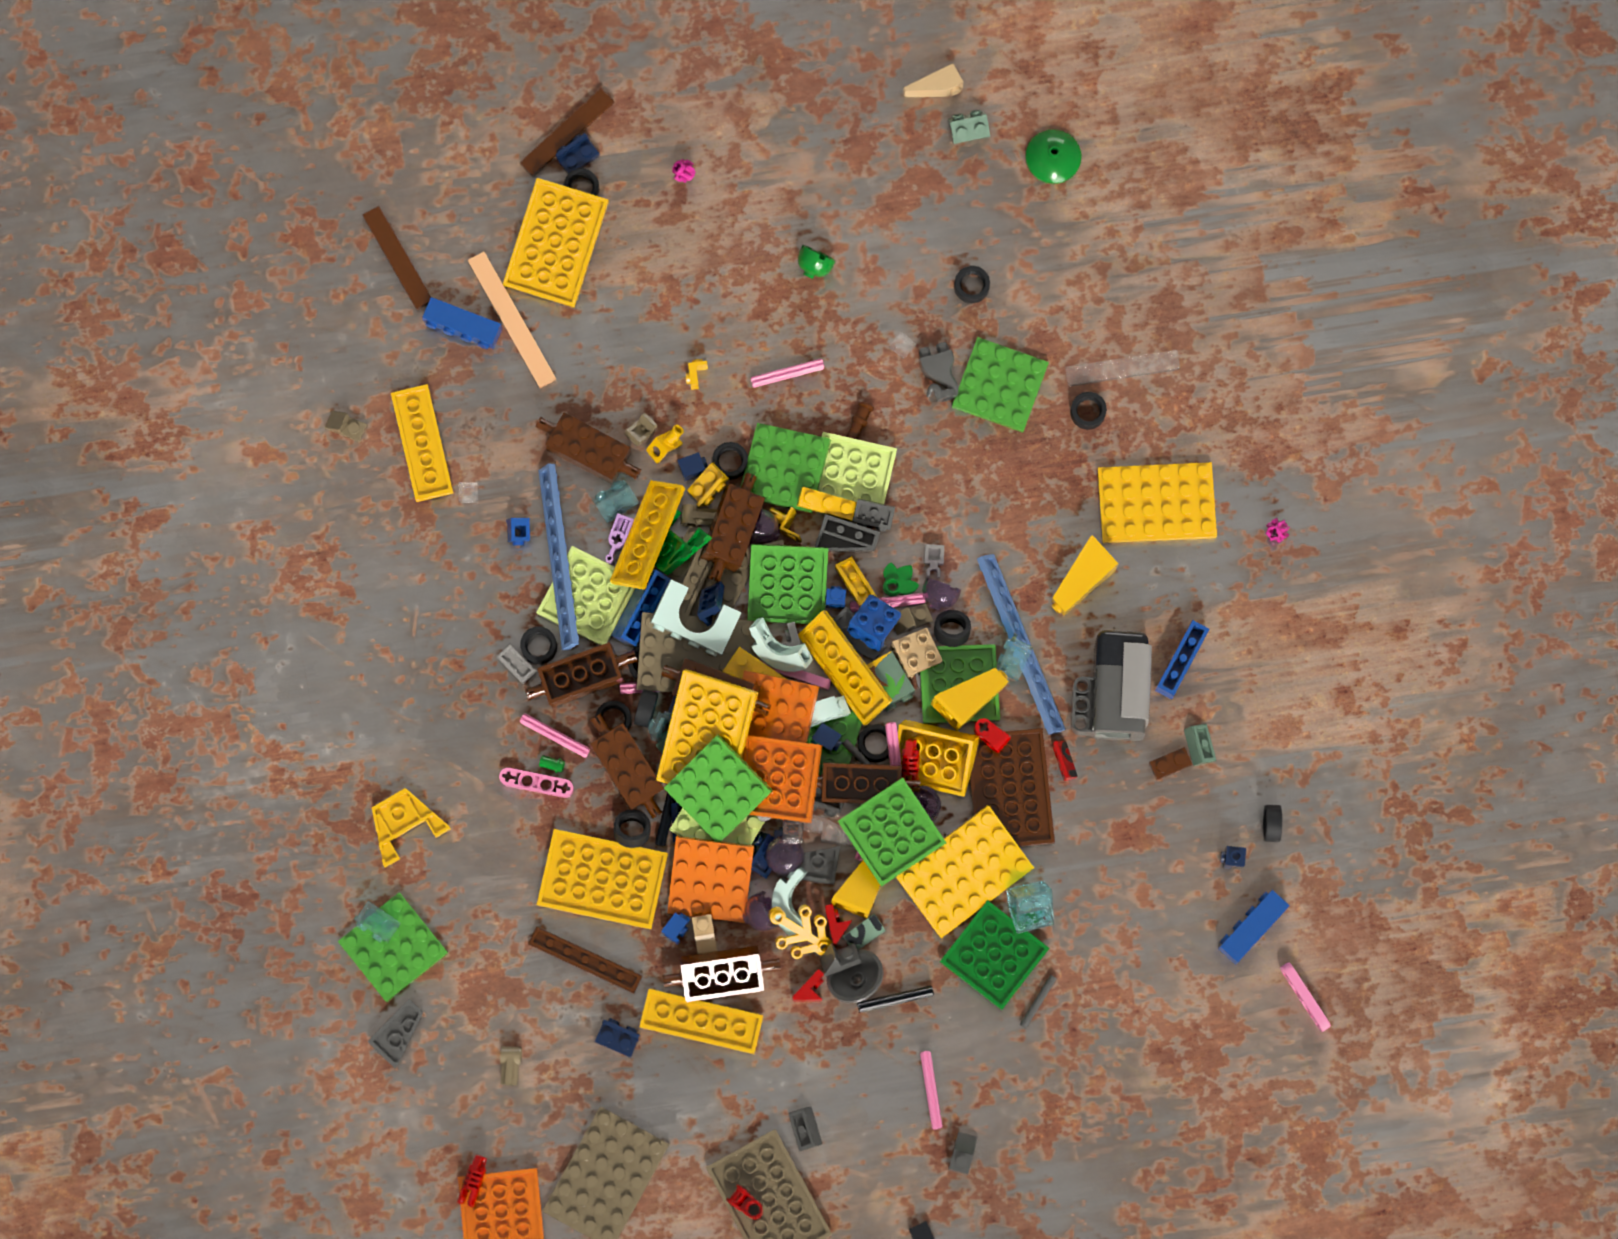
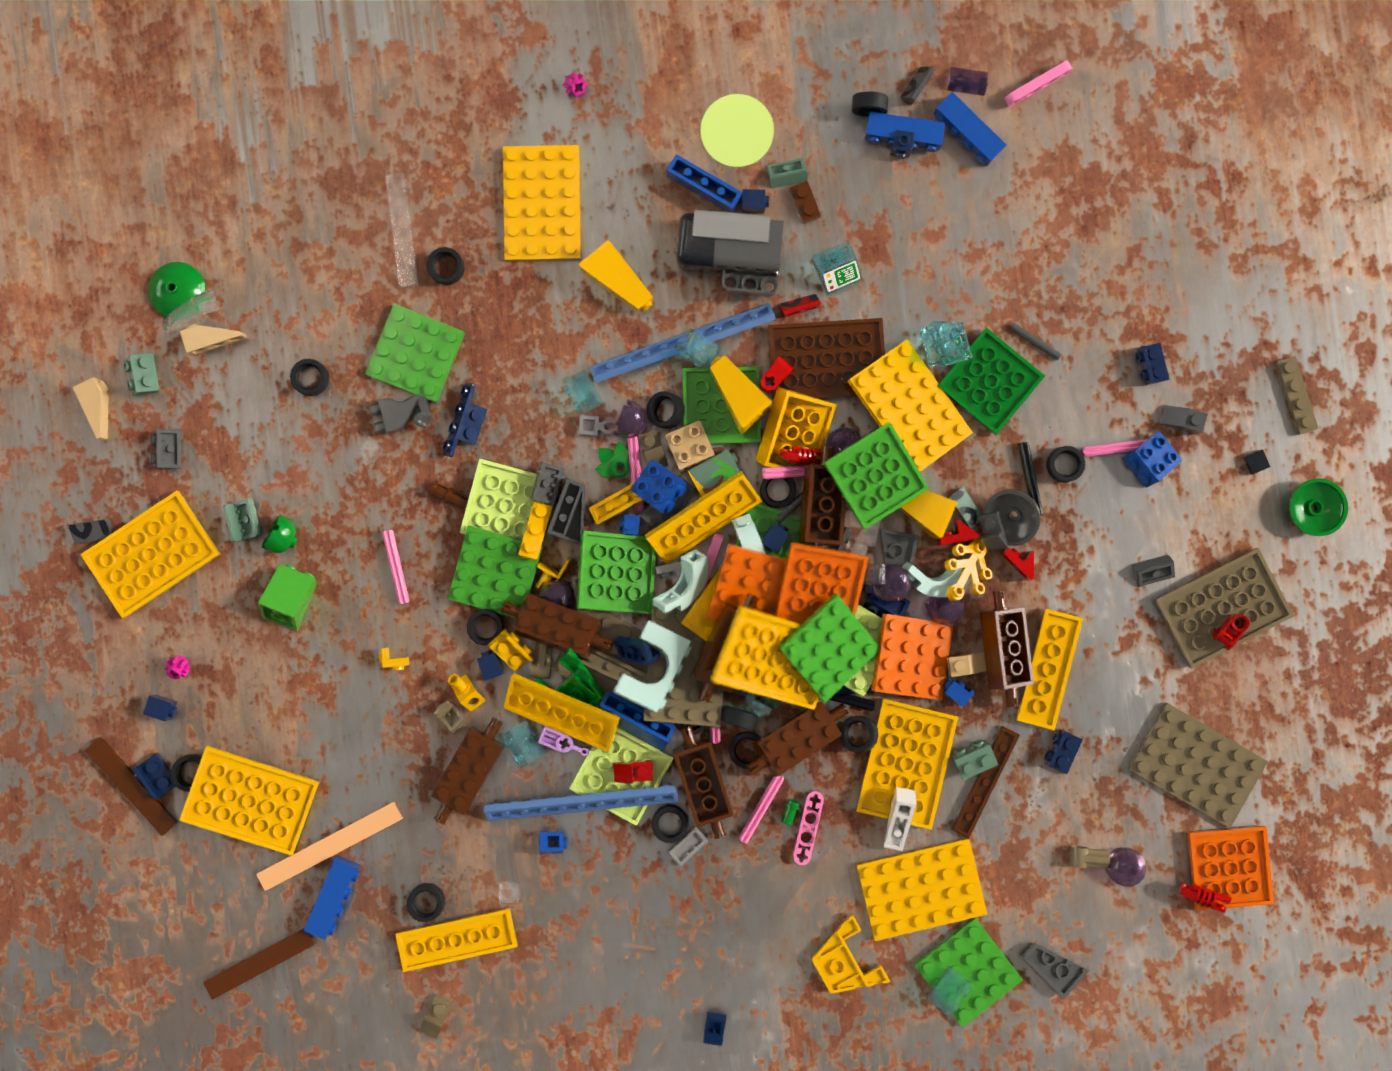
camera: 85 degrees left, 10 degrees up
none -> slope [68,519,113,544]
none -> yellow plate [80,491,221,618]
none -> dark blue brick [143,695,178,721]
none -> dark grey bracket [151,429,181,469]
none -> clear slope [162,289,220,333]
none -> tan slope [180,324,247,356]
none -> sand green bracket [223,498,262,542]
none -> bright green slope [258,564,317,631]
none -> black tyre [406,883,445,922]
none -> dark blue bracket [442,383,487,457]
none -> clear light blue bracket [563,370,604,415]
none -> red slope [613,760,653,784]
none -> yellowish green sticker [700,94,774,167]
none -> dark blue bracket [703,1012,726,1046]
none -> dark blue brick [742,189,769,213]
none -> clear light blue slope [812,241,862,295]
none -> yellow plate [856,838,988,941]
none -> blue brick [864,112,945,152]
none -> white slope [884,787,916,851]
none -> dark grey slope [900,66,935,105]
none -> clear purple slope [948,67,988,96]
none -> sand green bracket [951,740,998,781]
none -> black tyre [1046,446,1086,483]
none -> clear purple cylinder [1106,847,1146,887]
none -> blue bracket [1123,432,1182,488]
none -> dark blue bracket [1135,343,1170,386]

